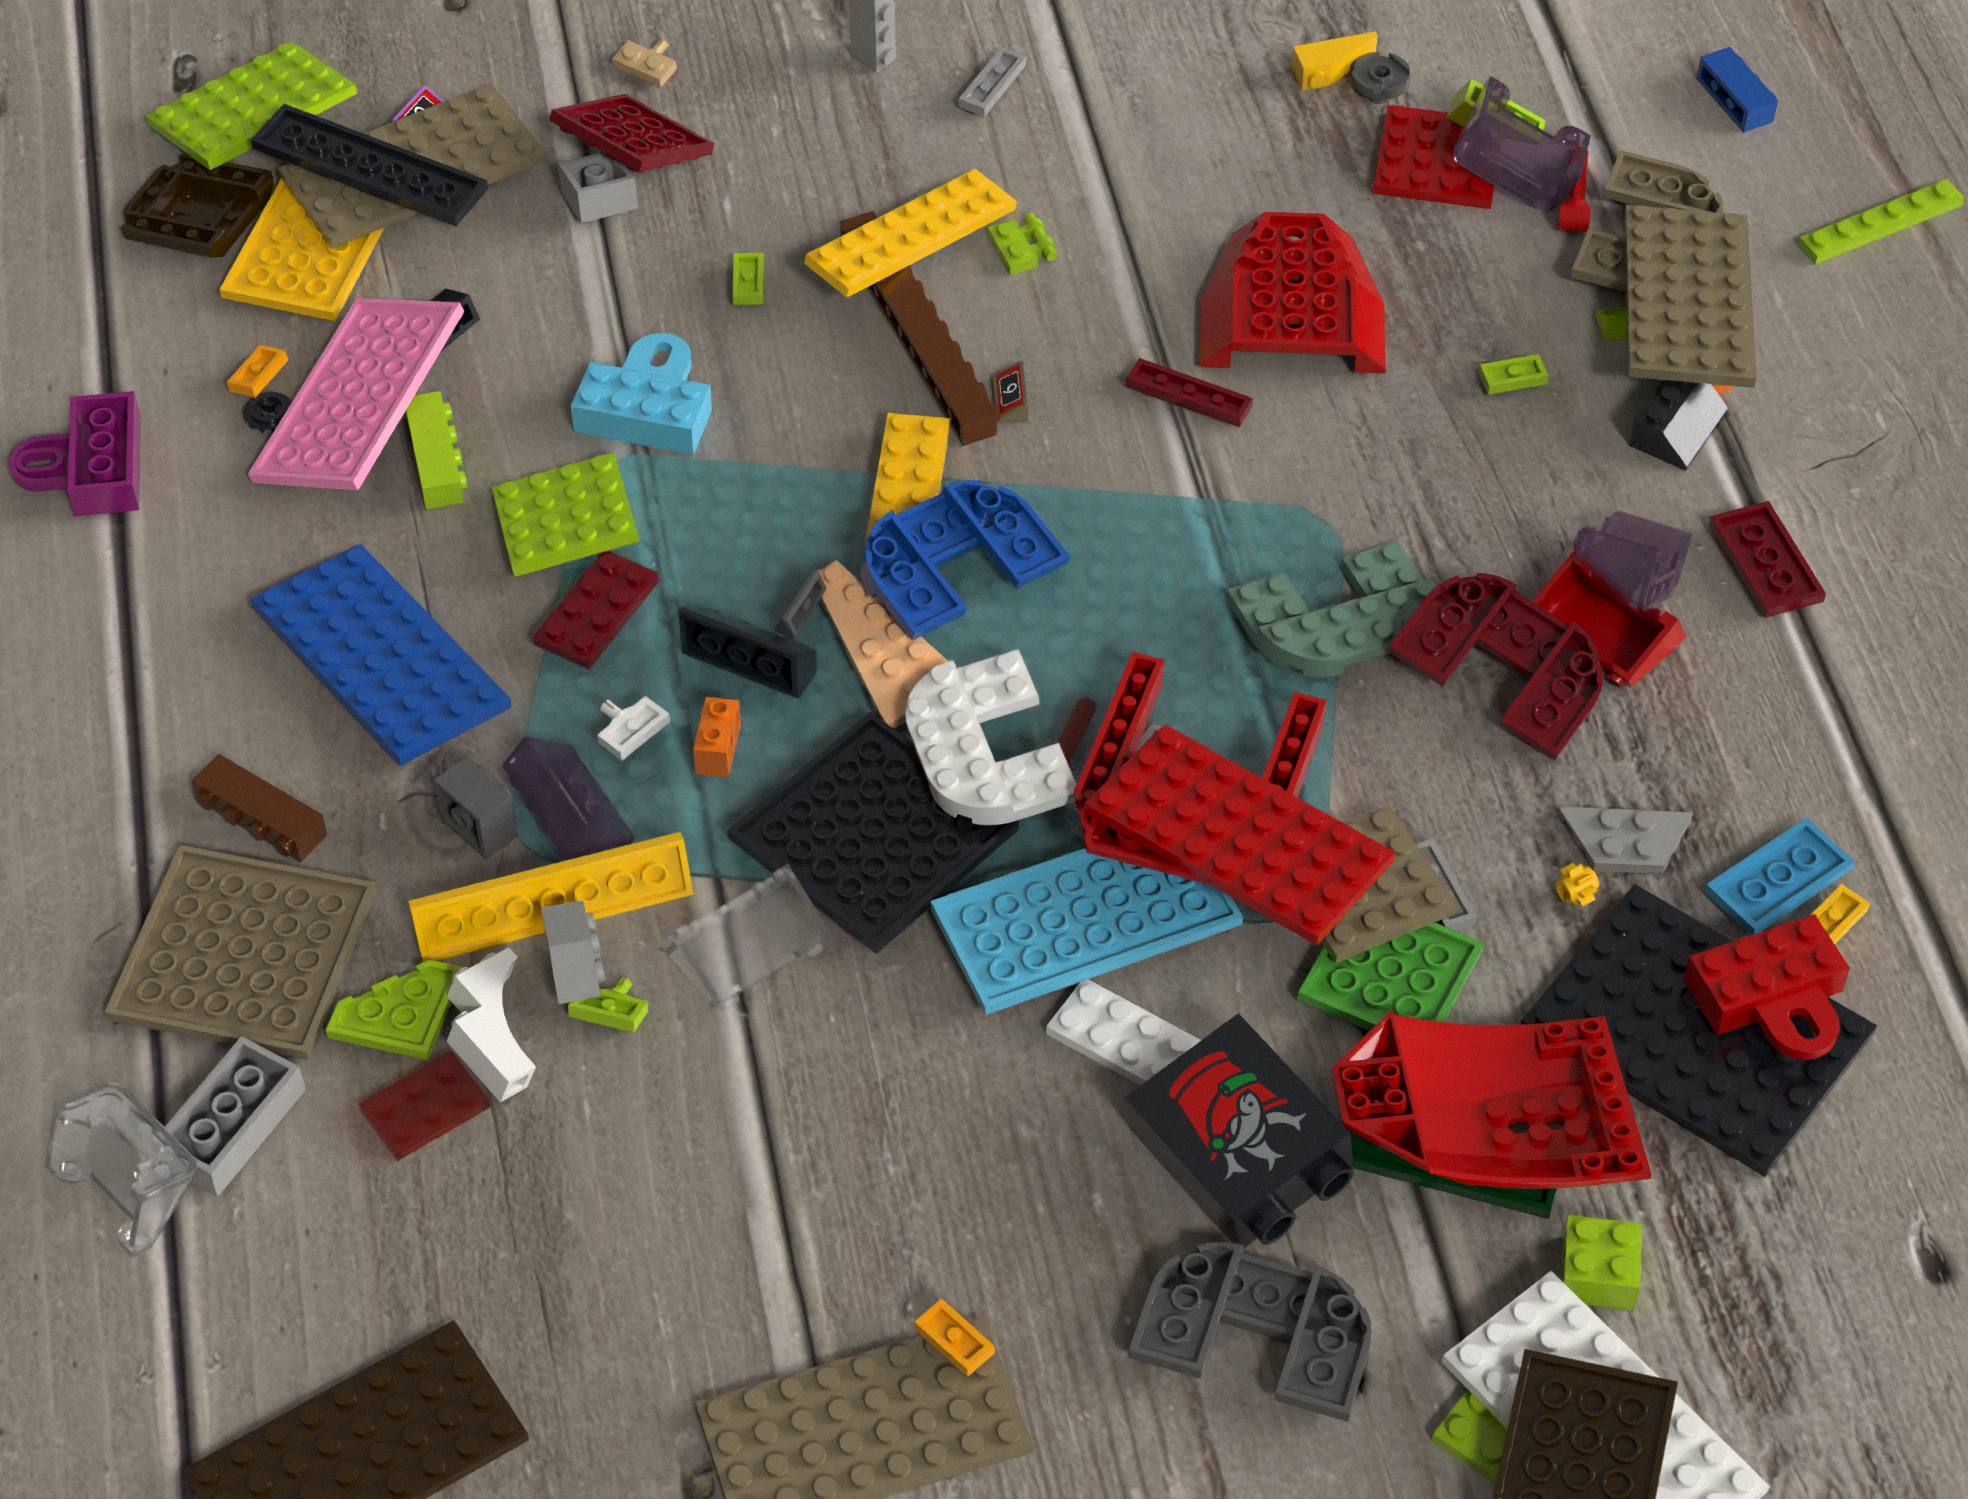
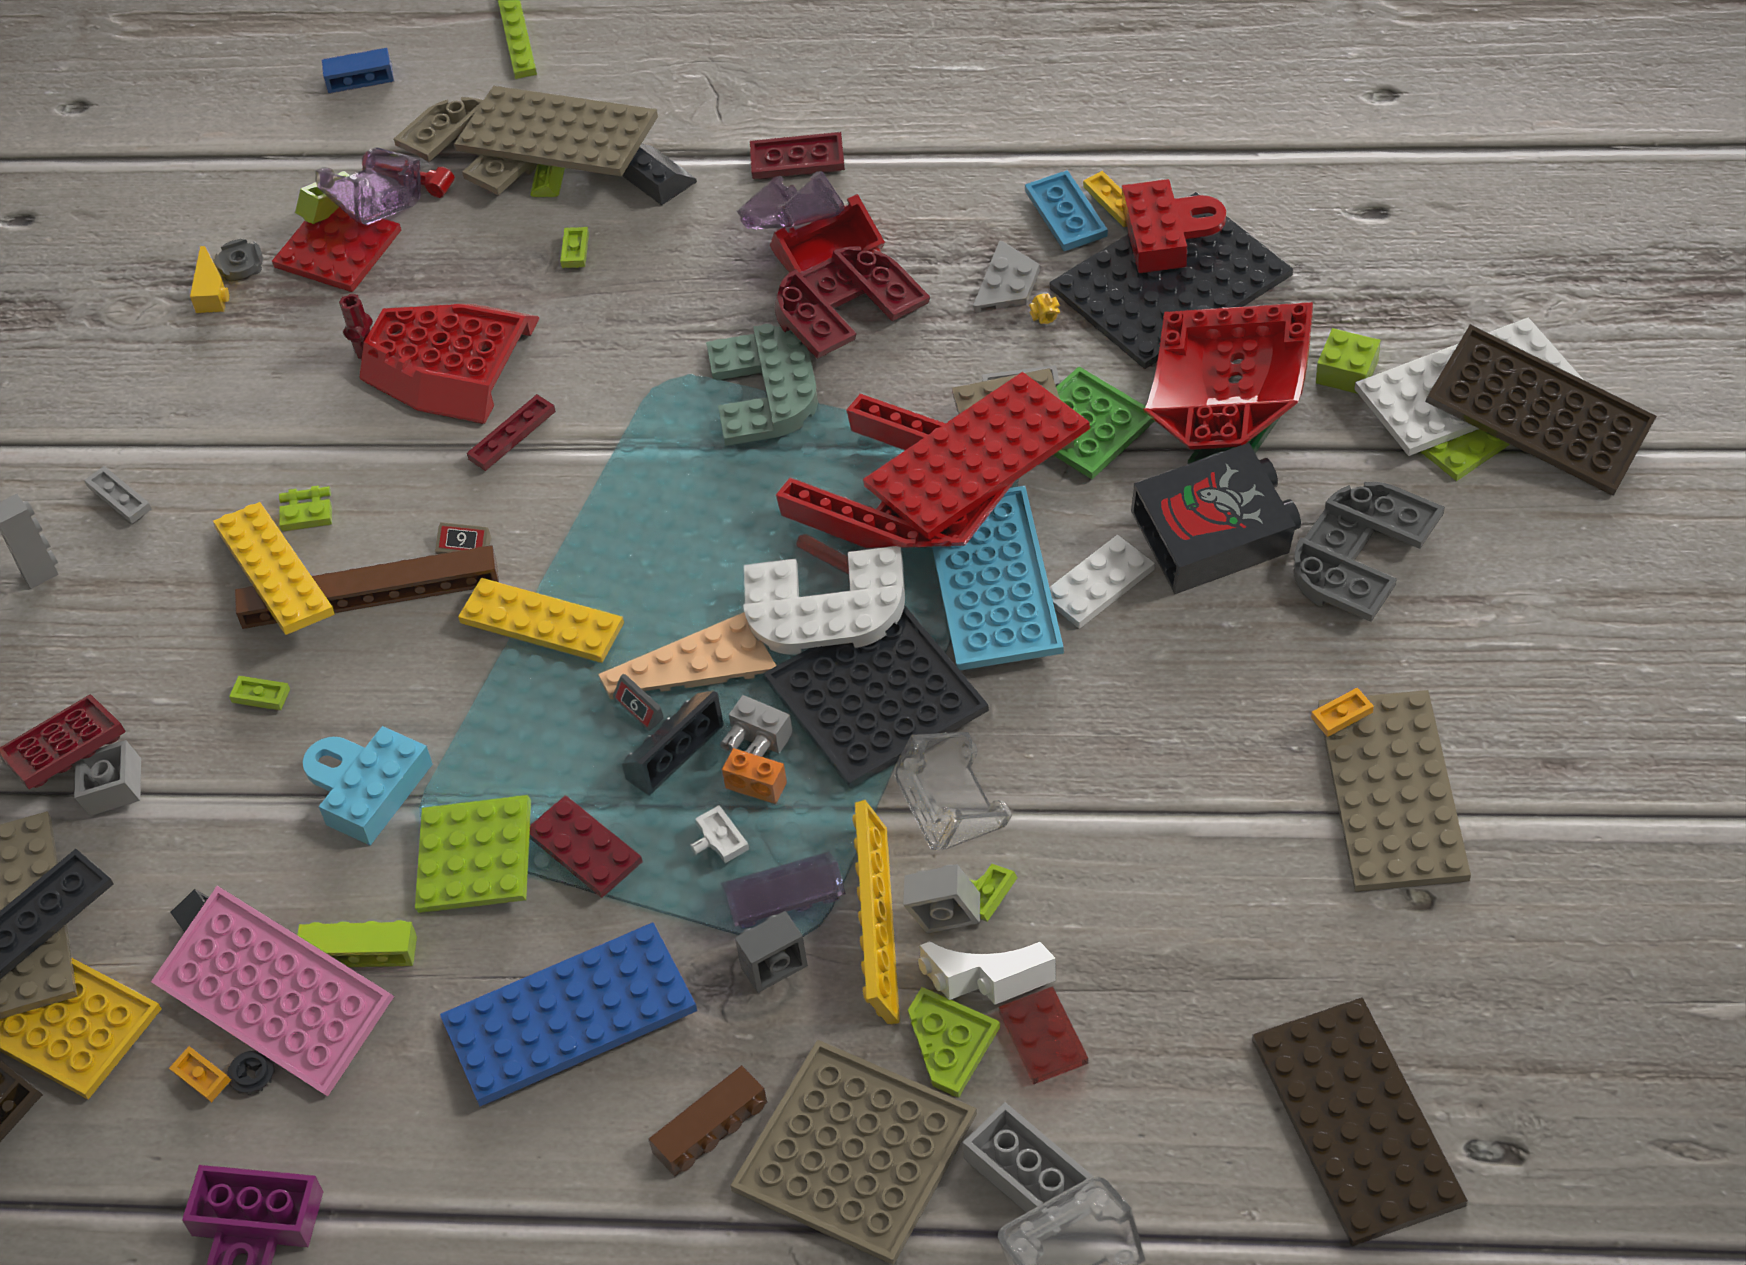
camera: 70 degrees left, 0 degrees up
blue plate [860,480,1070,641] -> none
none -> dark red piece [339,293,373,359]
none -> light grey brick [720,695,793,757]

